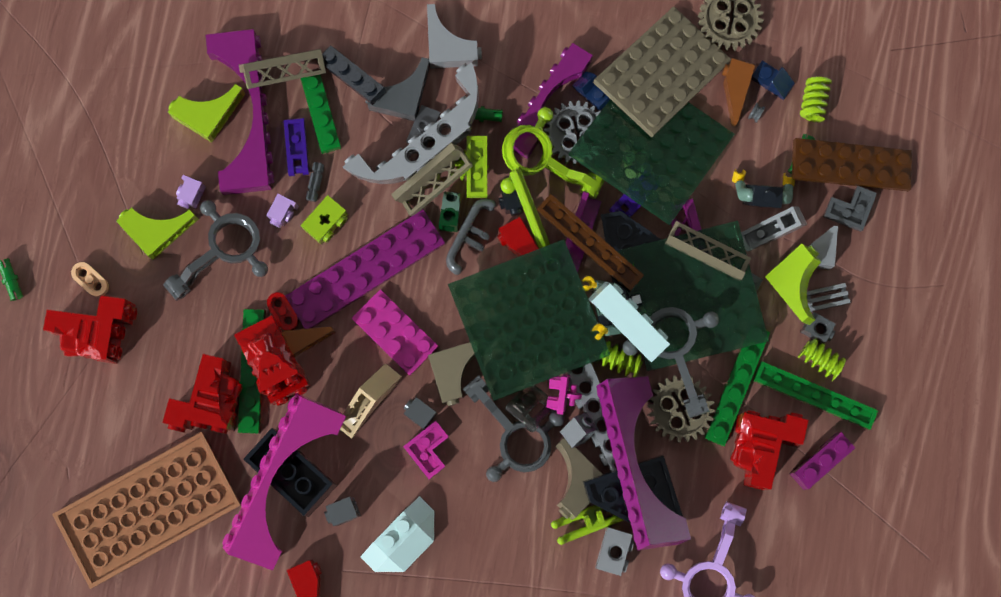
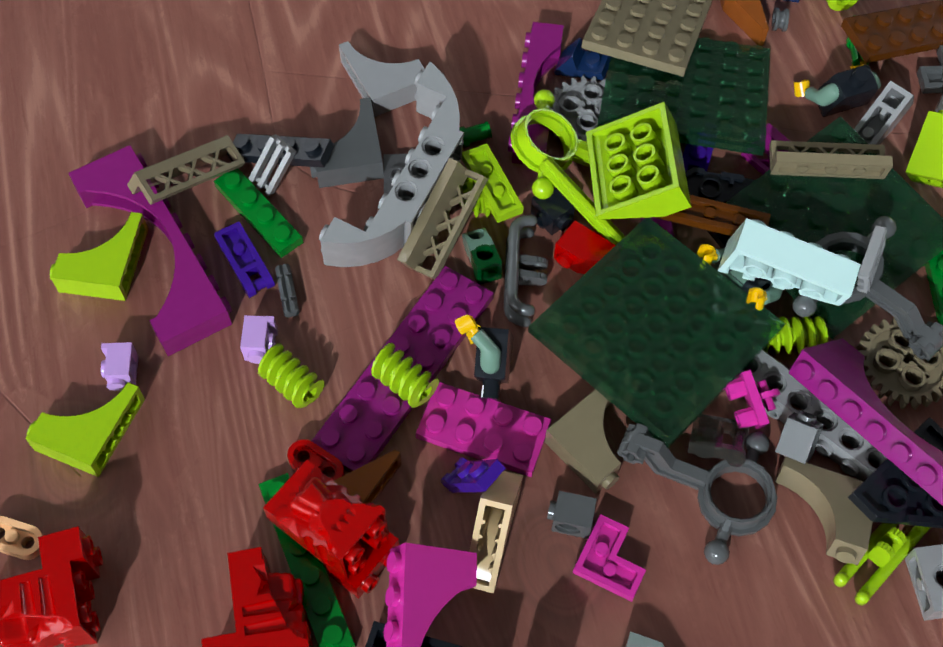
camera: 25 degrees left, 20 degrees down
dark grey piece [163,200,268,301] -> none
lime brick [300,195,348,245] -> none
none -> light grey tile [248,134,297,196]
none -> lime piece [258,343,324,408]
none -> lime piece [371,343,439,408]
none -> dark purple plate [440,457,506,493]
none -> torso [455,315,514,400]
none -> lime slope [586,102,691,220]
none -> light grey tile [857,225,887,293]

